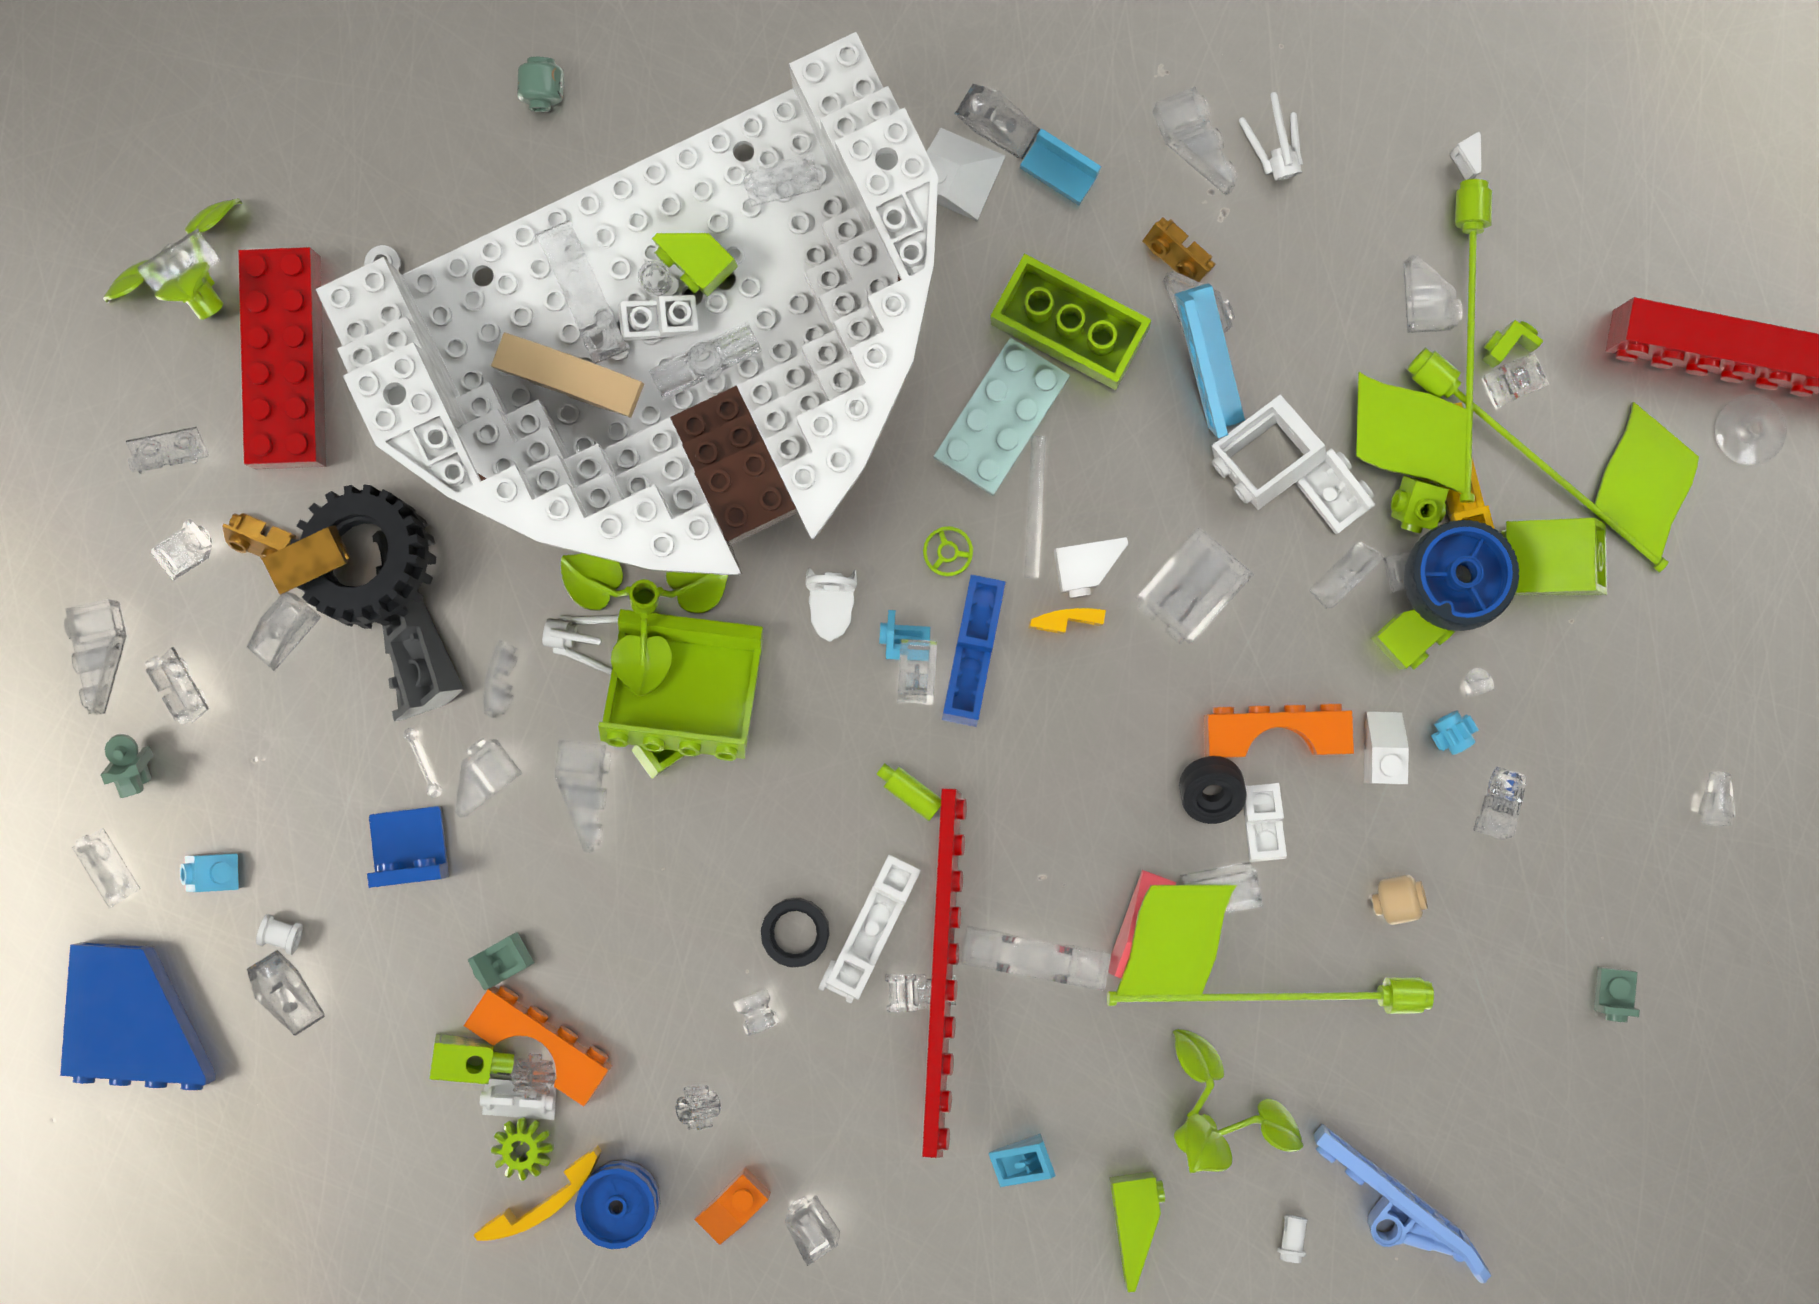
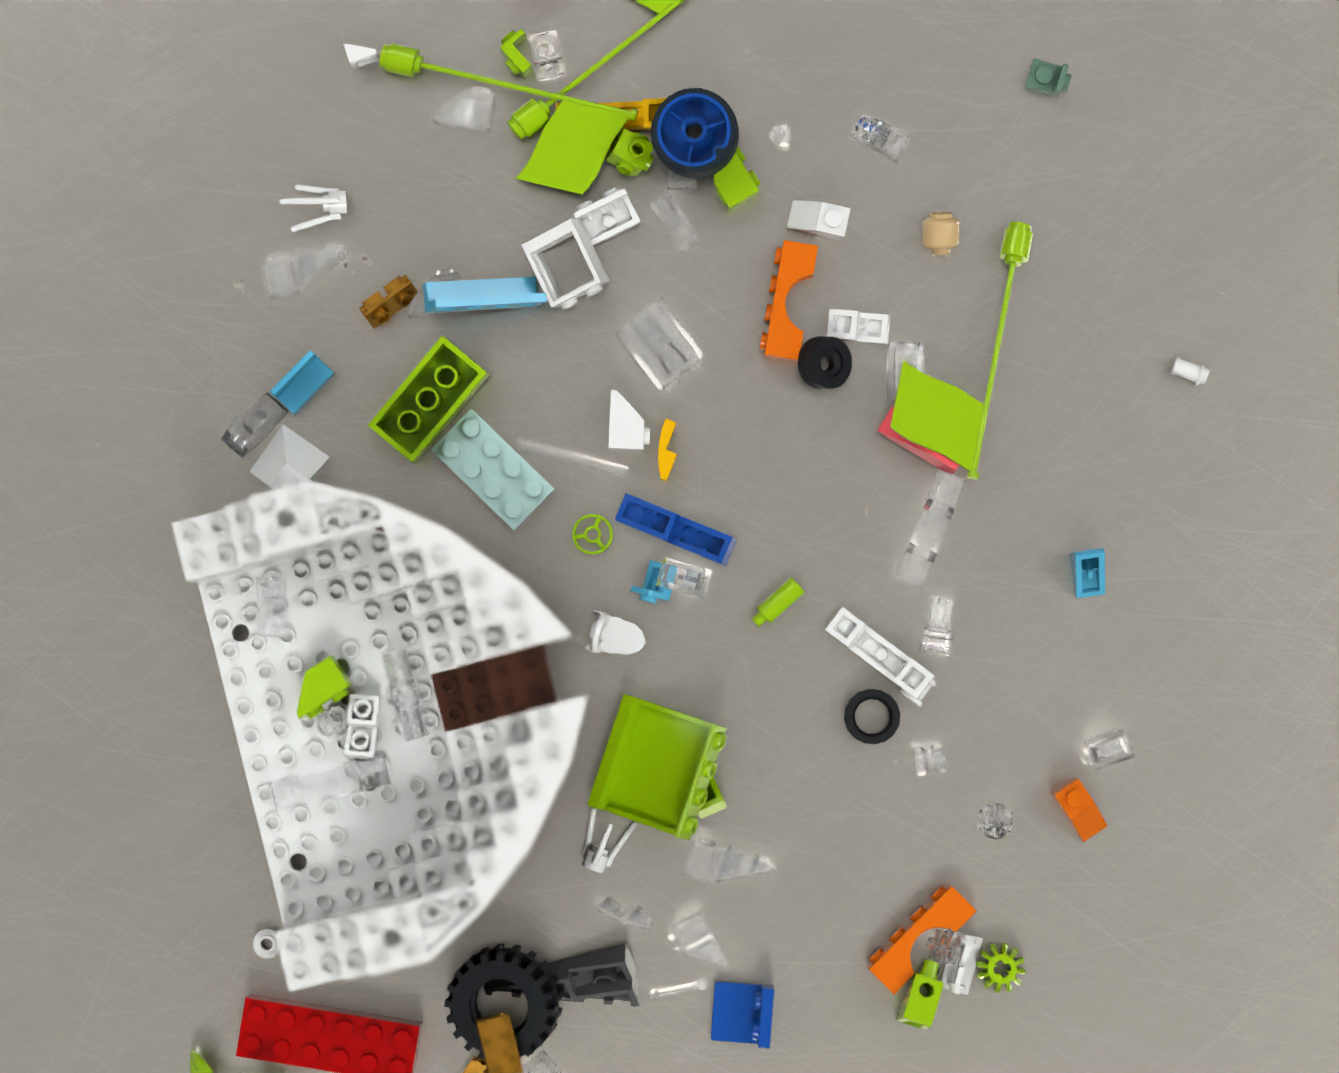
camera: 70 degrees left, 0 degrees up
sand green bracket [468,932,534,990] -> none
yellow slope [474,1145,602,1241] -> none
tan slope [491,332,644,418] -> none
sand green head [517,56,564,112] -> none
lime plant [561,553,729,696] -> none
blue wheel [575,1160,660,1249] -> none
red plate [922,789,967,1158] -> none
lime slope [1109,1171,1165,1293] -> none
lime plant [1173,1029,1304,1173] -> none
light blue piece [1313,1124,1491,1283] -> none
medium azure gear [1431,710,1479,755] -> none
lime slope [1501,518,1607,595] -> none

